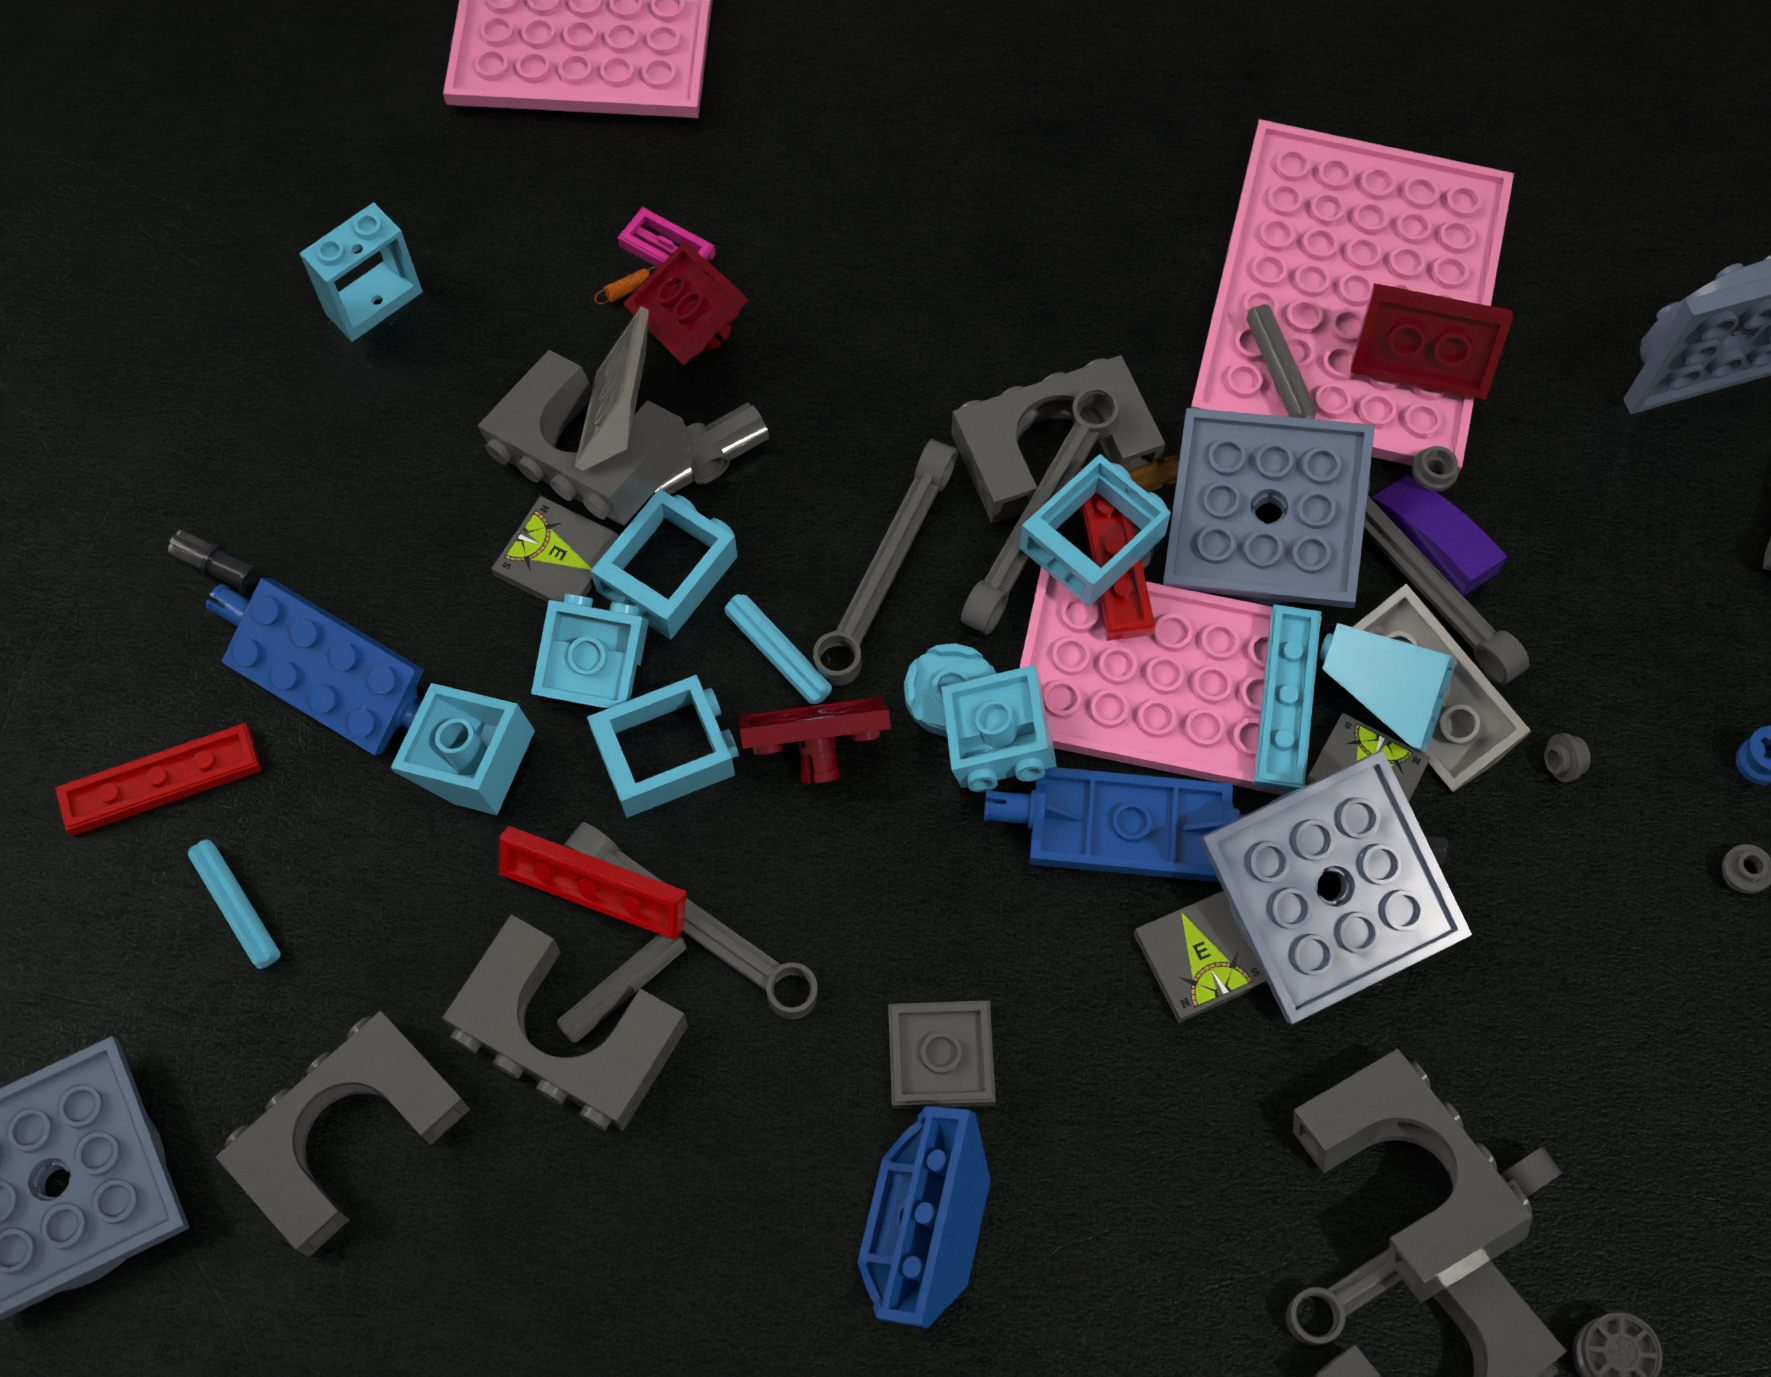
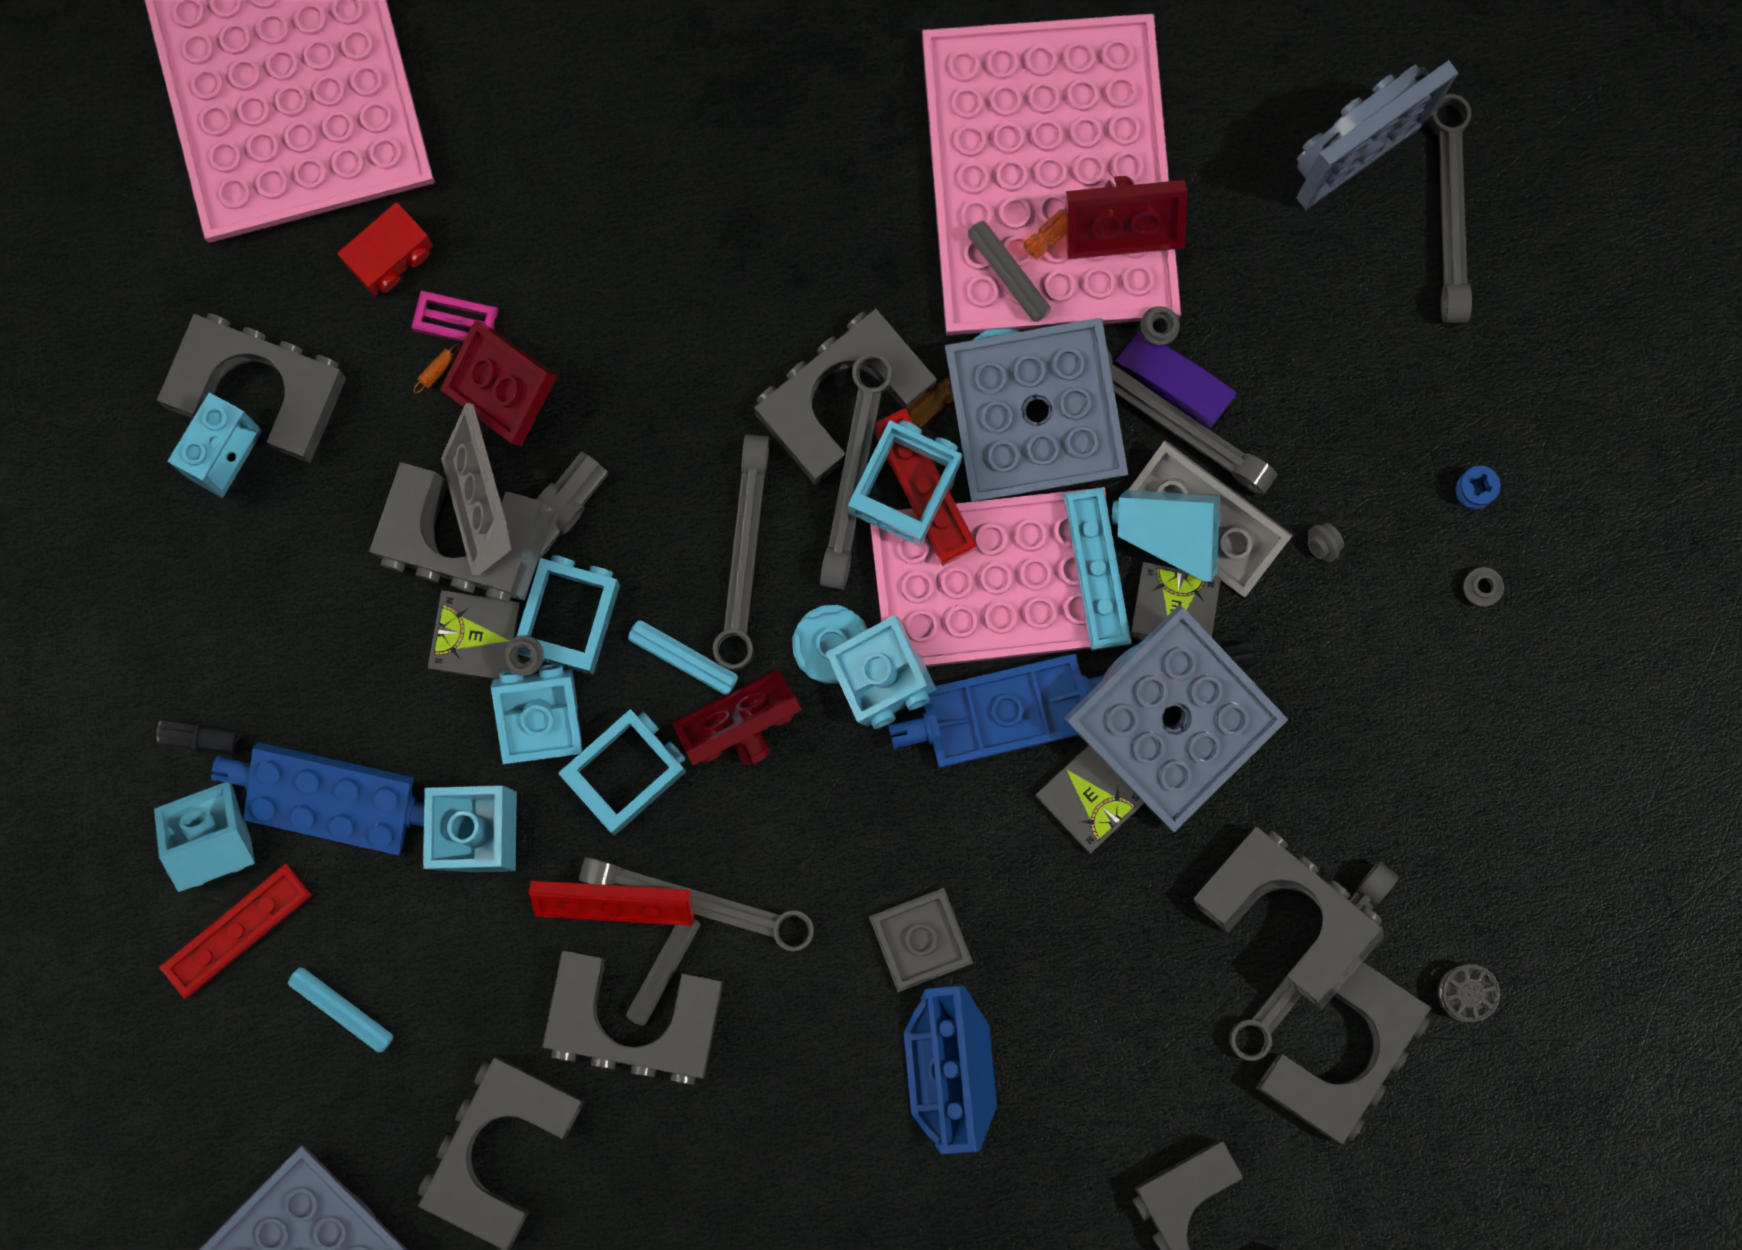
camera: 20 degrees left, 15 degrees up
none -> medium azure slope [154,782,255,892]
none -> dark grey arch [157,313,346,464]
none -> red brick [338,202,433,297]
none -> dark grey plate [503,635,544,676]
none -> clear orange axle [1023,204,1066,260]

